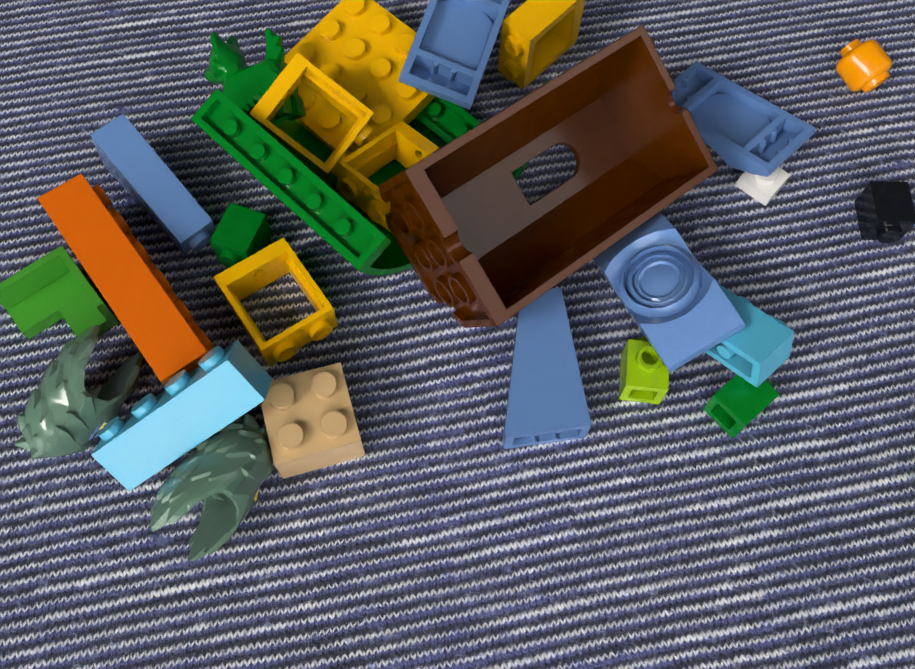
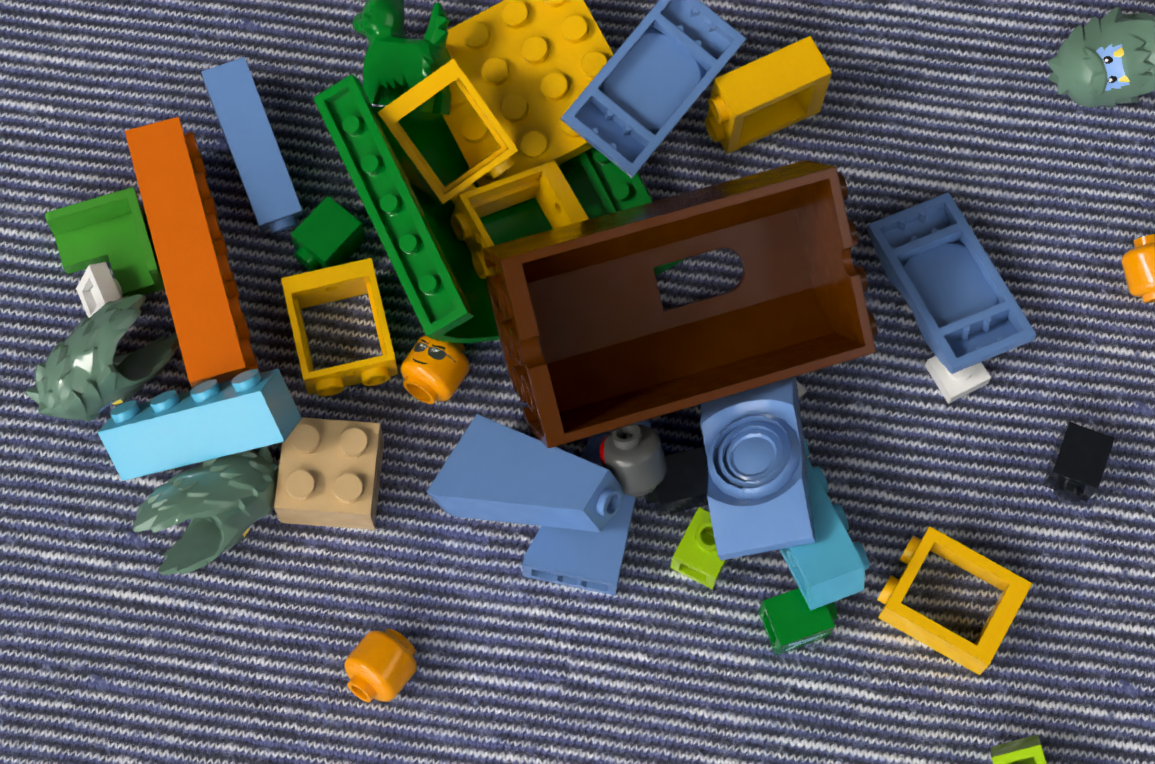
camera: 20 degrees right, 5 degrees up
none -> white plate [76,262,122,318]
none -> light orange head [344,629,417,702]
none -> light orange head [400,335,470,404]
none -> medium blue slope [426,414,625,532]
none -> dark grey head [599,424,667,497]
none -> black brick [644,446,709,517]
none -> yellow window [877,526,1033,675]

